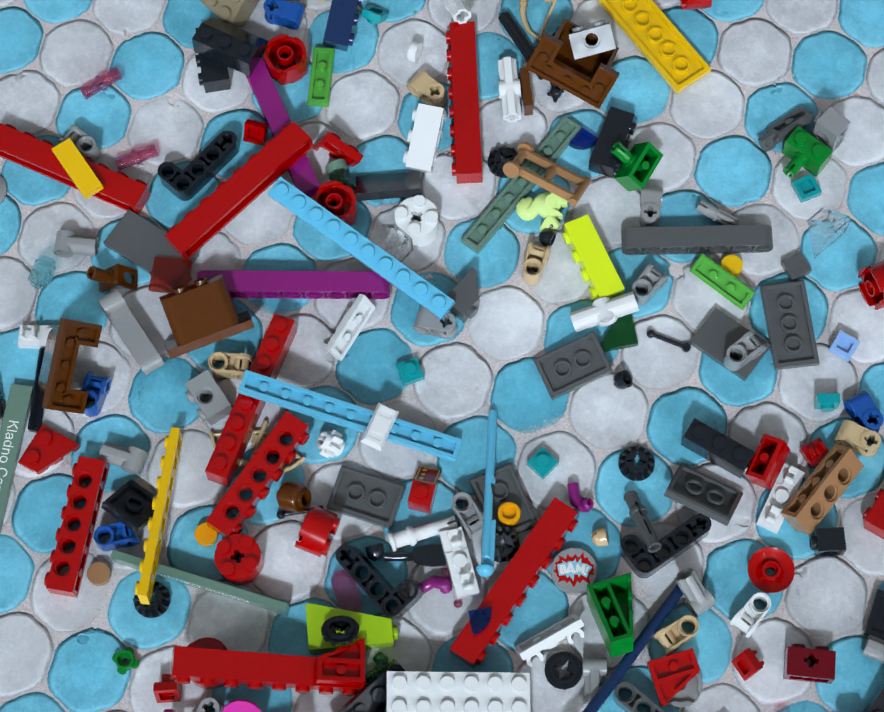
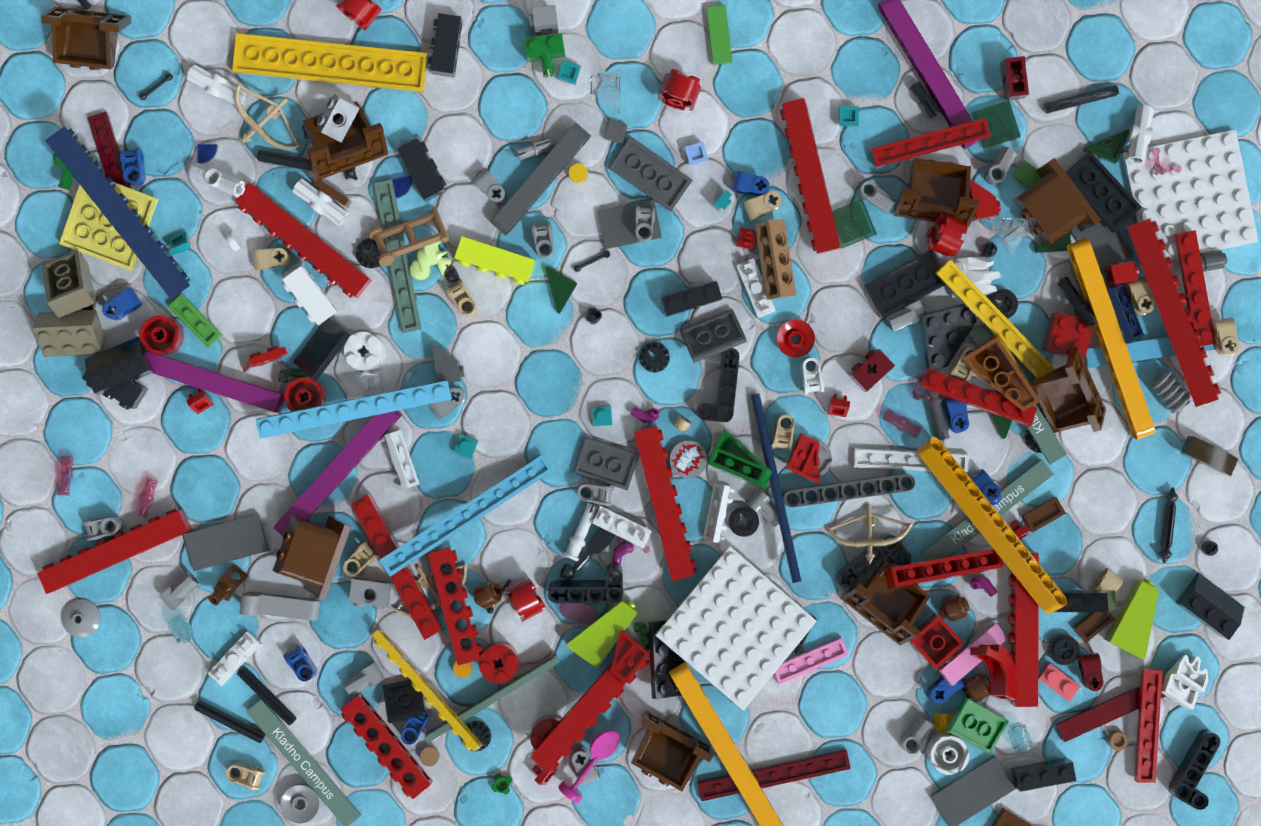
camera: 55 degrees left, 20 degrees up
red wing [18,425,80,475] -> none
reddish brown windscreen [38,318,102,414] -> none
yellow tile [51,138,104,200] -> none
clear red piece [148,257,193,293] -> none
black beam [157,131,240,201] -> none
red brick [165,121,314,261] -> none
white gear [316,429,345,458] -> none
black gear [321,616,359,646] -> none
sand green tile [325,159,348,176] -> none
dark grey tile [326,466,406,530] -> none
white tile [360,402,399,451] -> none
red slope [408,465,442,514] -> none
clear blue tile [468,607,492,636] -> none
medium azure bar [476,410,497,577] -> none
black gear [494,526,520,563] -> none
light orange tile [498,502,521,526] -> none
dark grey tile [533,332,613,400] -> none
white piece [570,291,639,332] -> none
green brick [610,141,663,191] -> none
dark grey pin [623,491,662,553] -> none
light grey piece [675,568,716,618] -> none
bright green tile [690,253,756,310] -> none
red brick [745,434,790,490] -> none
dark grey hinge [758,107,815,152] -> none
black brick [809,527,847,557] -> none
none -> black brick [428,13,463,78]

